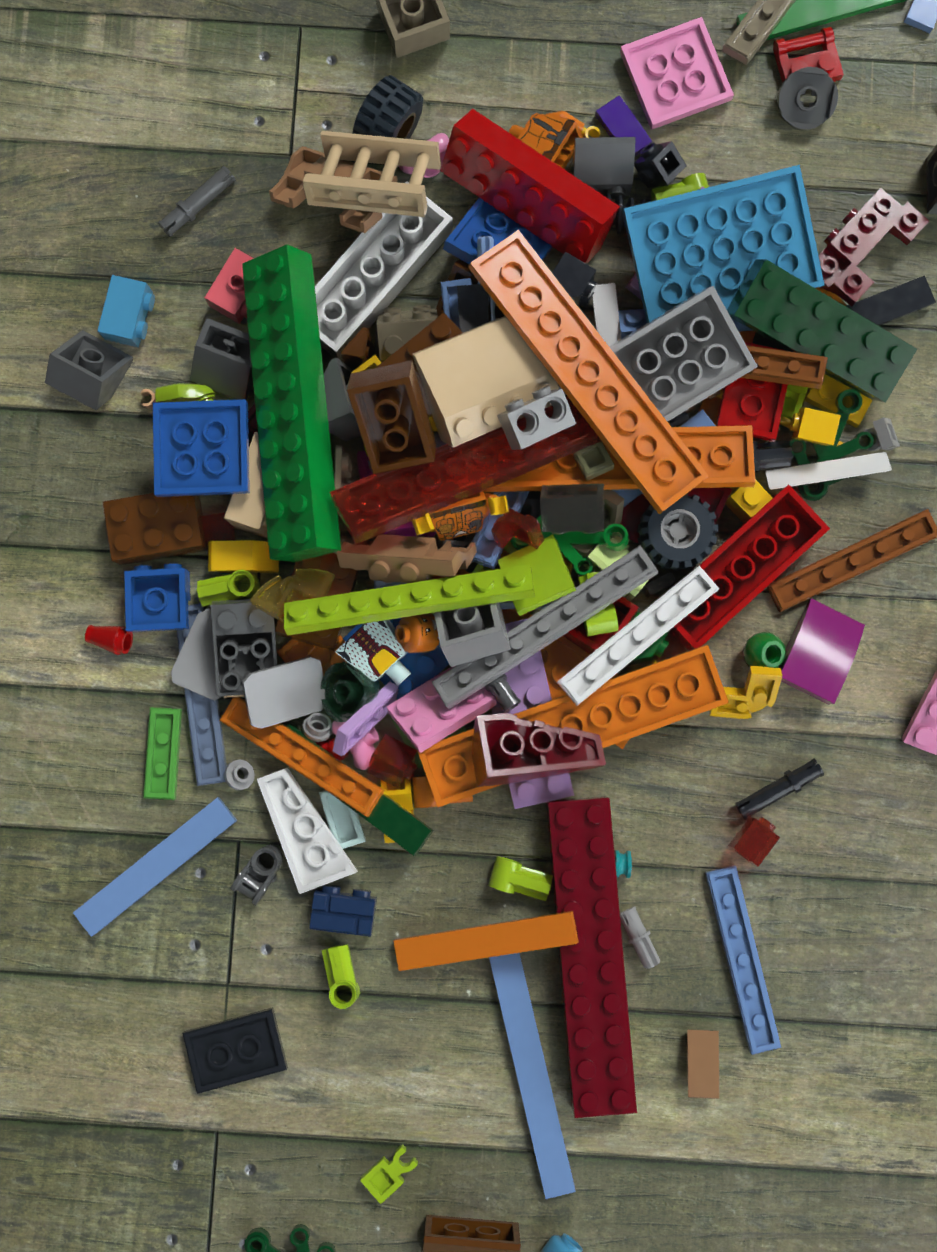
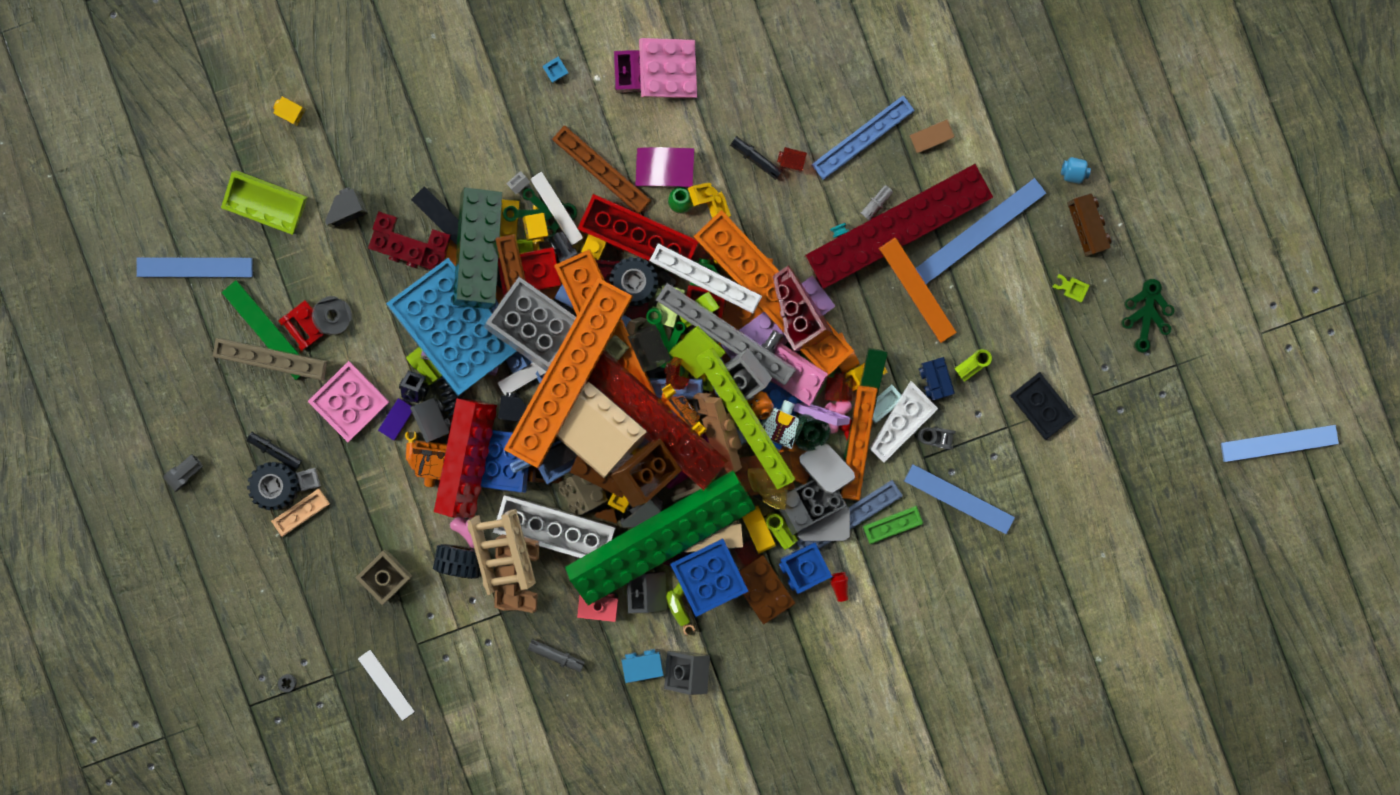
camera: 115 degrees left, 5 degrees up
light grey plate [224,759,255,790] -> none
light grey plate [302,713,332,742] -> none
lime piece [488,856,553,901] -> none
light grey brick [497,386,576,450] -> none

